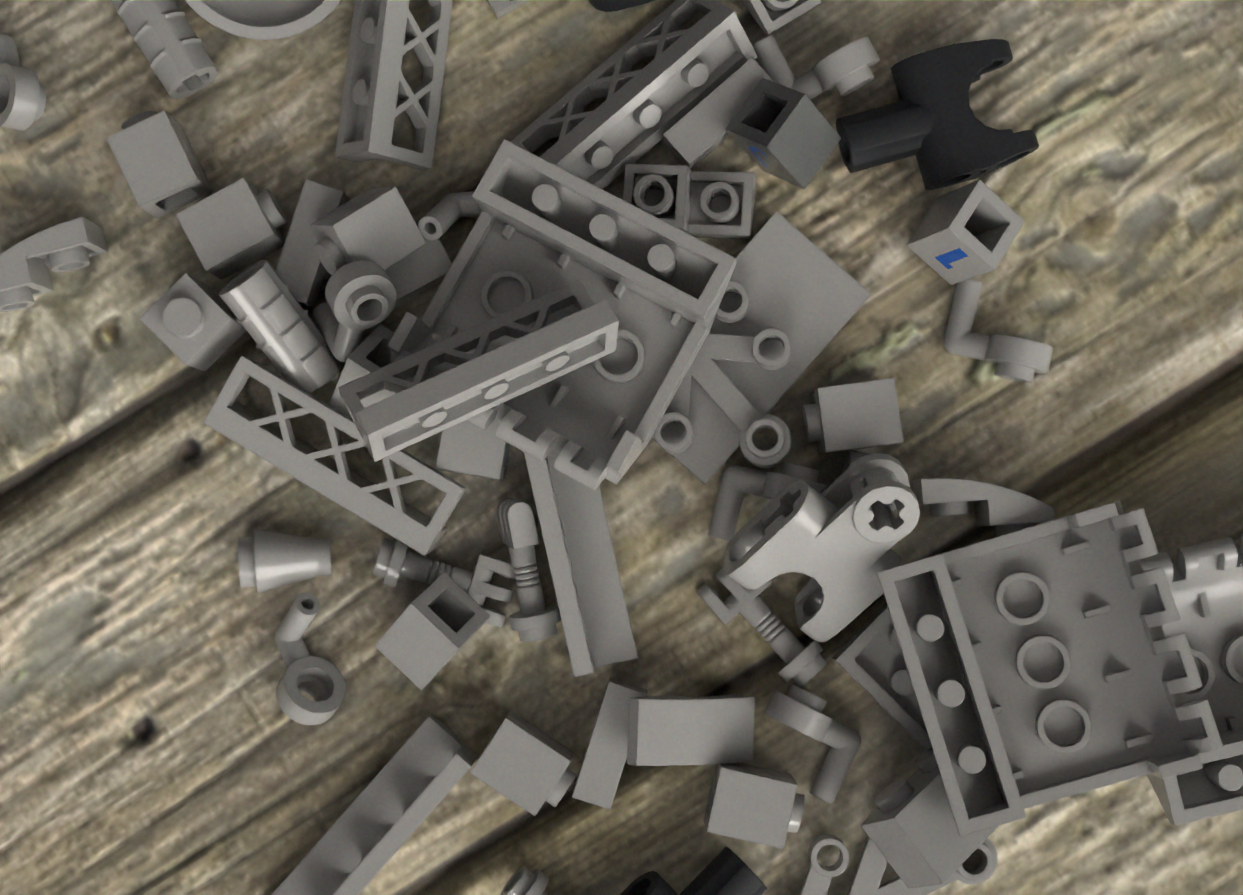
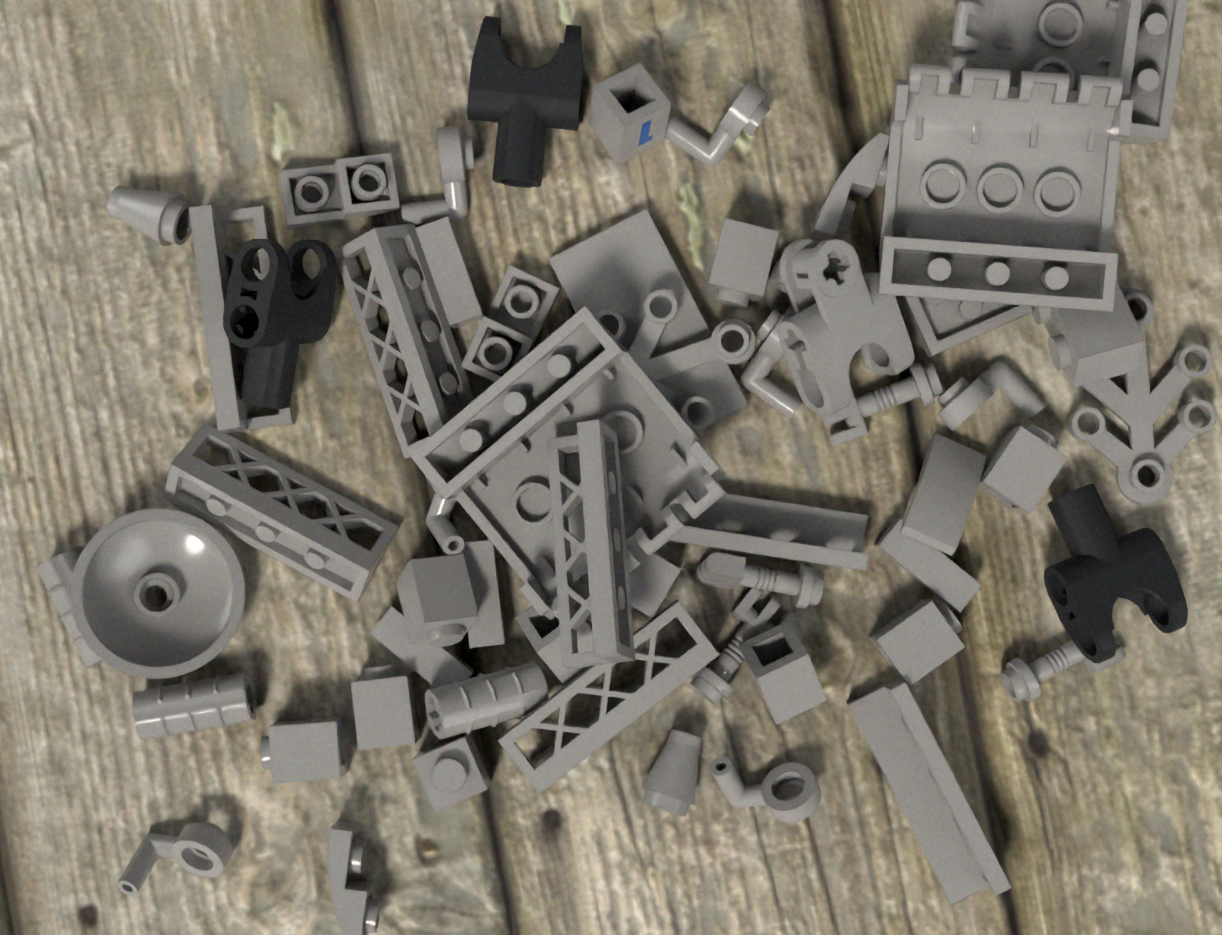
camera: 75 degrees left, 0 degrees up
light grey plate [312,260,397,362] -> none
dark grey brick [725,78,841,189] -> none

